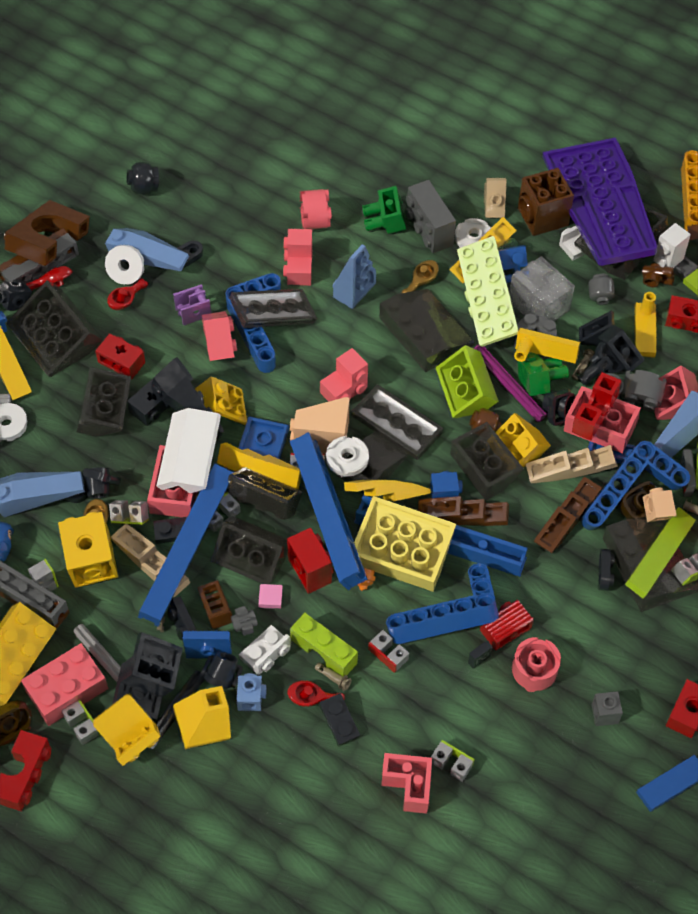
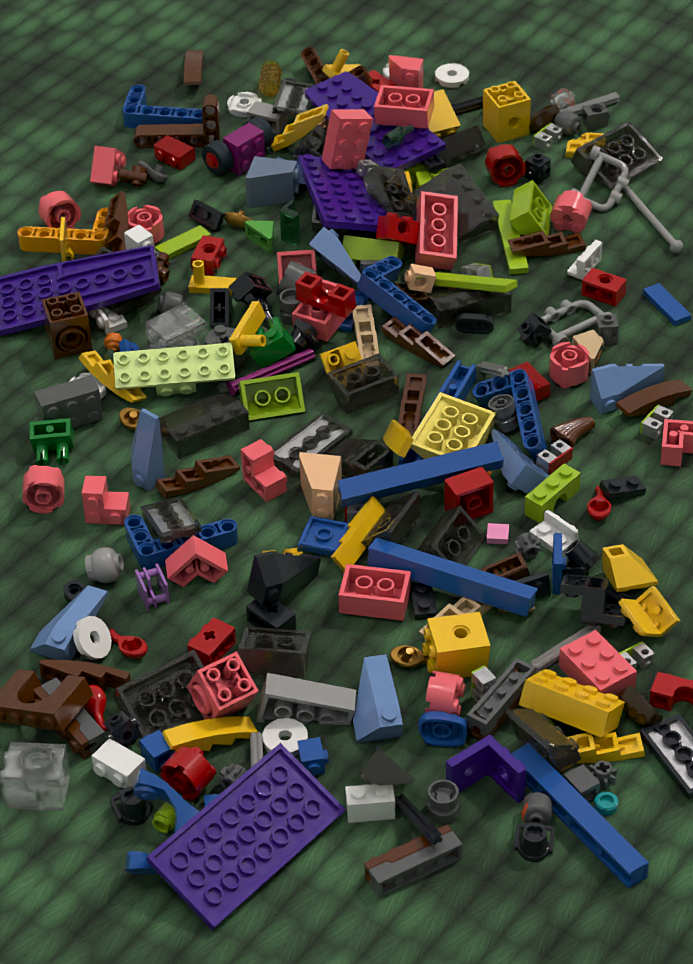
camera: 85 degrees left, 15 degrees down
black piece [82,467,121,499] -> none
flat silver piece [109,500,149,525] -> none
white slope [157,408,221,493] -> none
medium blue brick [237,673,266,711] -> none
dark tan piece [315,663,352,691] -> none
white tile [326,436,369,476] -> none
blue brick [430,471,462,498] -> none
black tile [468,641,492,669] -> none
reddish brown head [469,408,502,438] -> none
tan brick [484,178,507,218] -> none
none -> reddish brown slope [39,660,132,694]
none -> yellow flag [59,217,74,262]
none -> light grey piece [85,547,124,583]
none -> orange plate [104,333,122,354]
none -> reddish brown slope [155,455,240,498]
none -> coral brick [187,652,258,720]
none -> light grey wedge [256,673,356,725]
none -> coral brick [425,671,466,717]
none -> light grey axle [477,361,509,378]
none -> dark grey wheel [488,394,519,432]
none -> medium blue wedge [491,428,549,493]
none -> black brick [517,312,552,348]
none -> light grey bar [541,300,612,346]
none -> reddish brown piece [550,417,595,448]
none -> tan slope [572,330,604,374]
none -> medium blue wedge [590,364,665,414]
none -> reddish brown slope [615,379,693,417]

